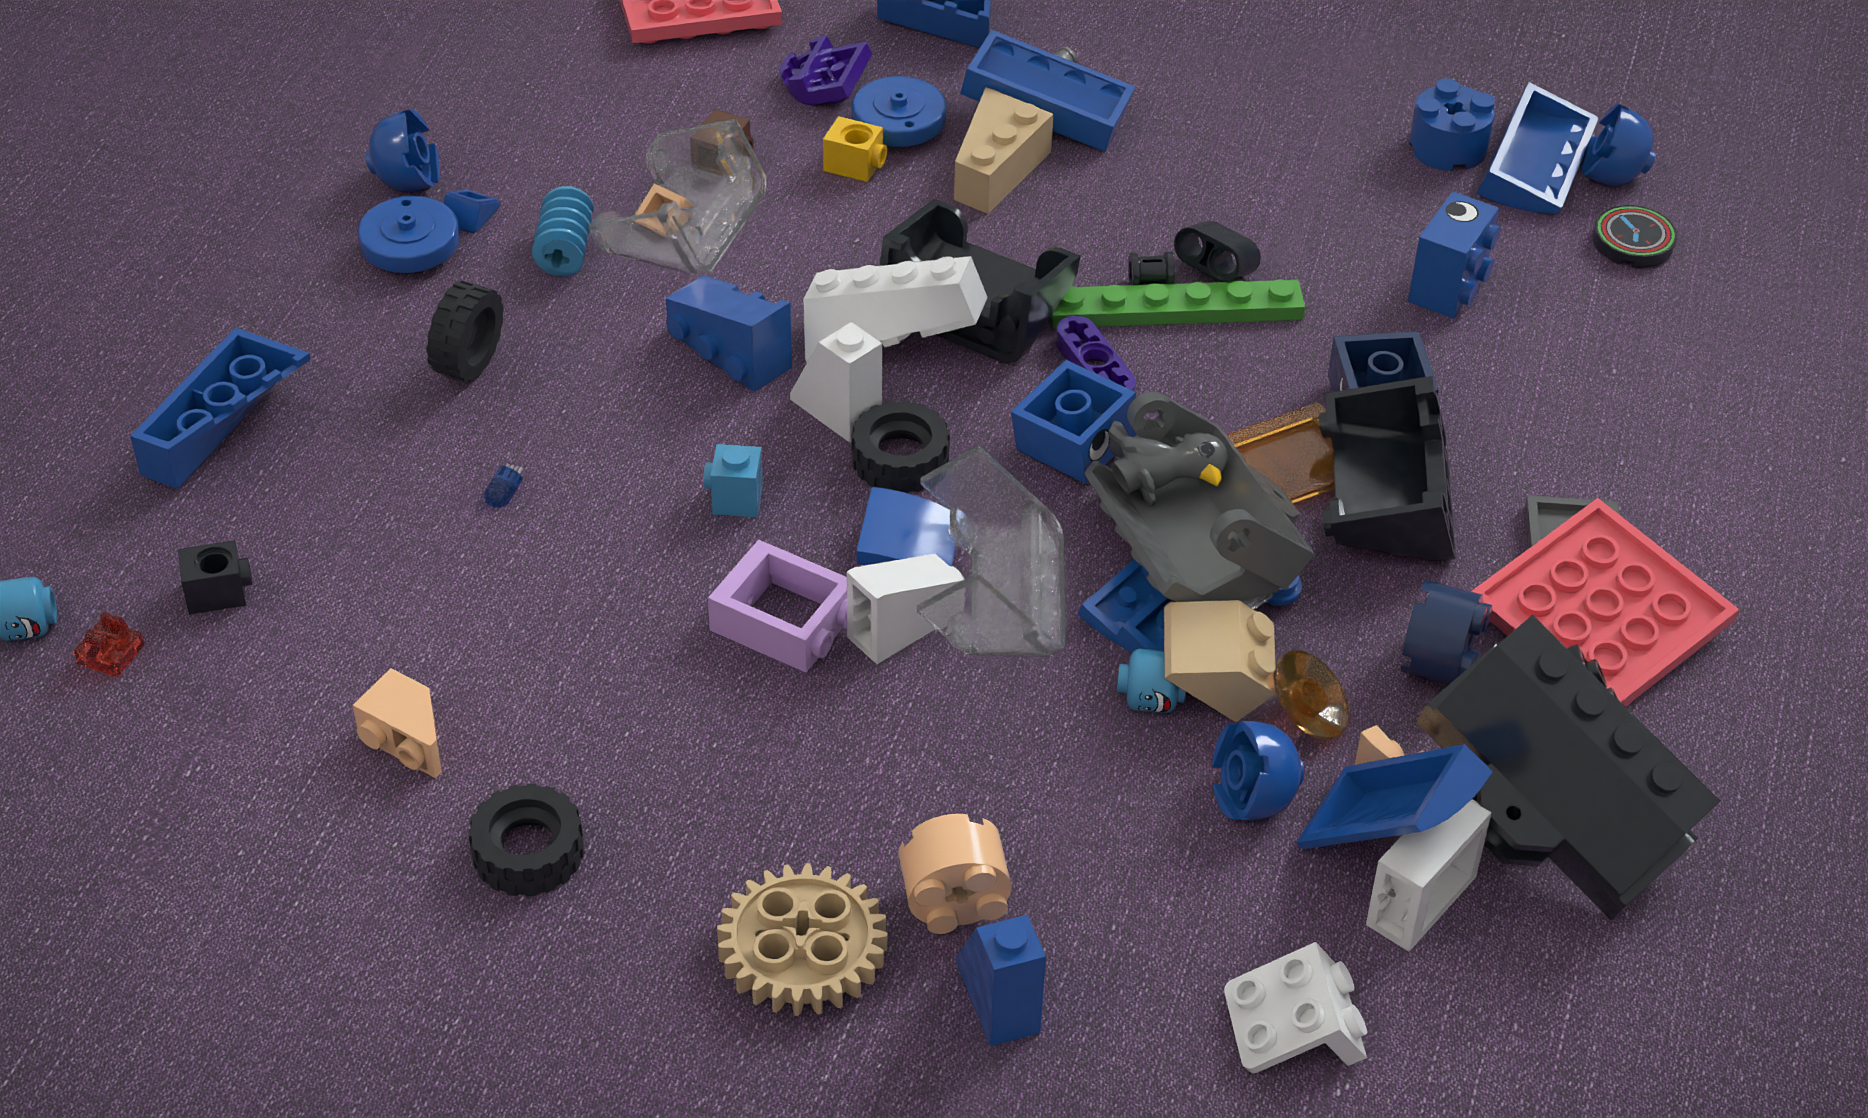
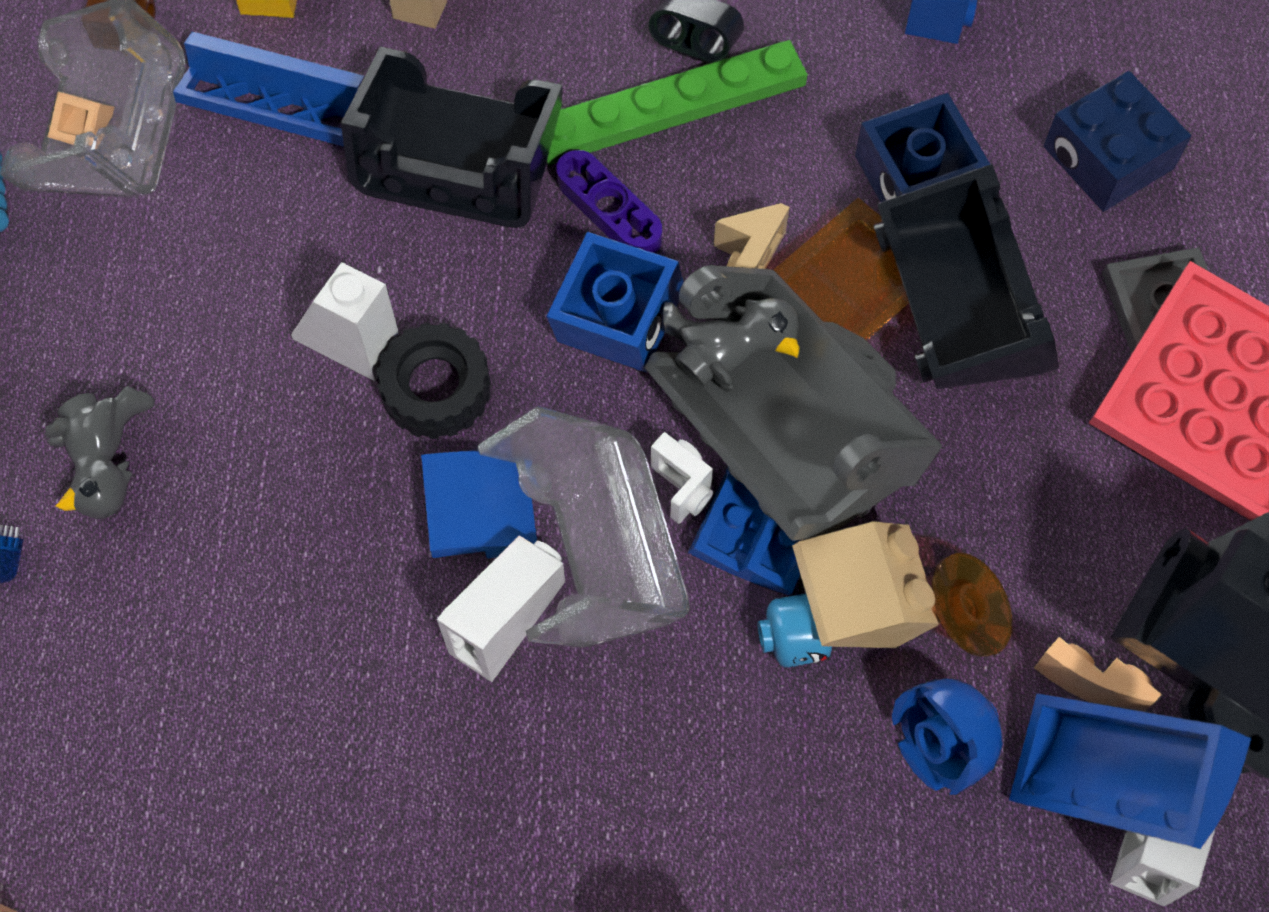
camera: 15 degrees left, 20 degrees up
blue wedge [666,275,792,392] -> none
dark azure brick [703,444,763,518] -> none
lavender window [708,539,847,673] -> none
white wedge [803,256,988,362] -> none
black bush [1128,252,1175,285] -> none
dark blue brick [1401,580,1492,685] -> none
none -> dark grey animal [44,386,155,520]
none -> blue fence [173,31,365,146]
none -> white bracket [651,432,713,524]
none -> tan slope [714,203,790,269]
none -> dark blue brick [1043,71,1192,212]

